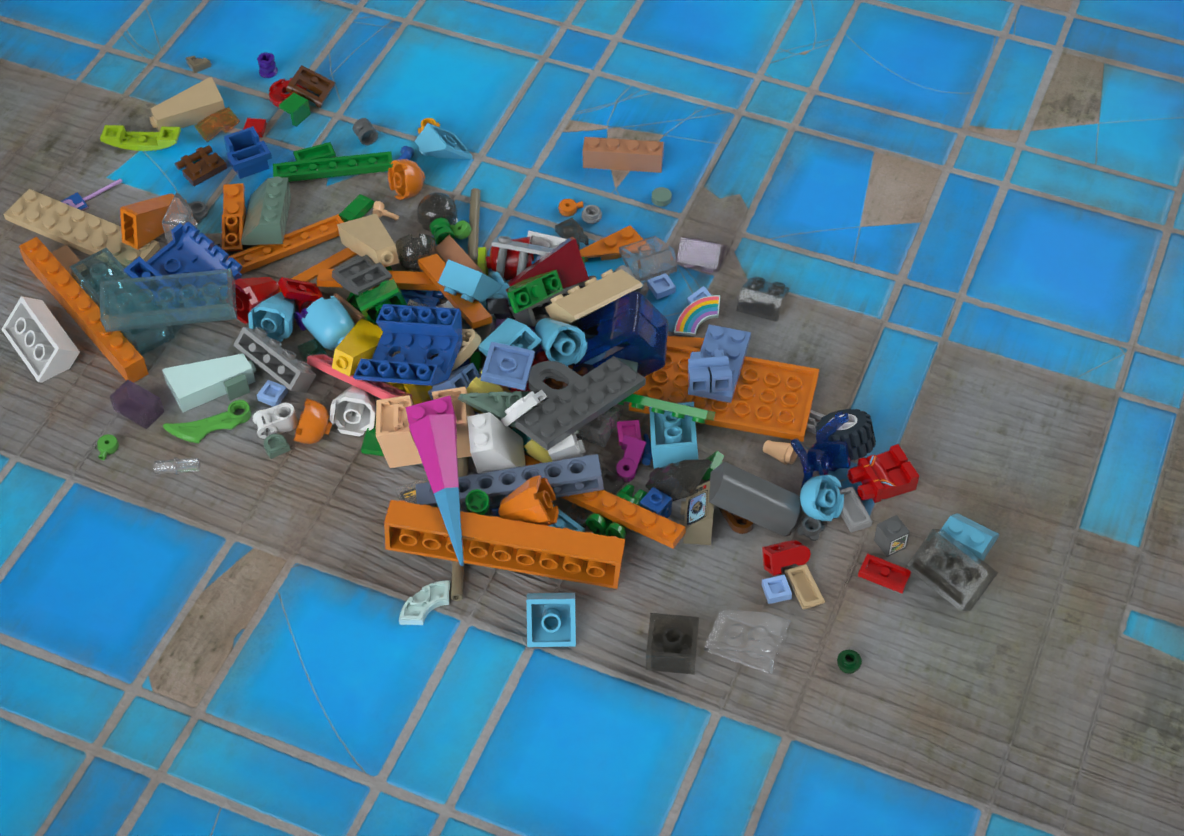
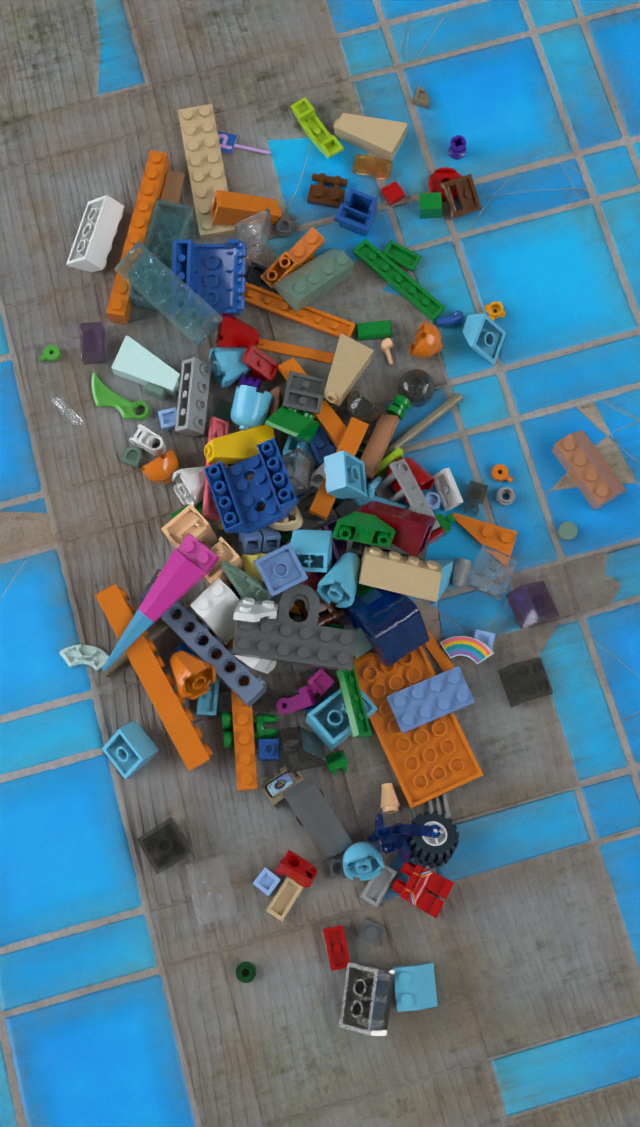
camera: 55 degrees right, 25 degrees up
dark grey wheel [353,118,378,145] -> none
bright green piece [450,220,472,240] -> none
green wheel [465,489,489,515] -> none
light blue plate [647,273,676,299] -> none
medium blue hips [688,350,732,394] -> none

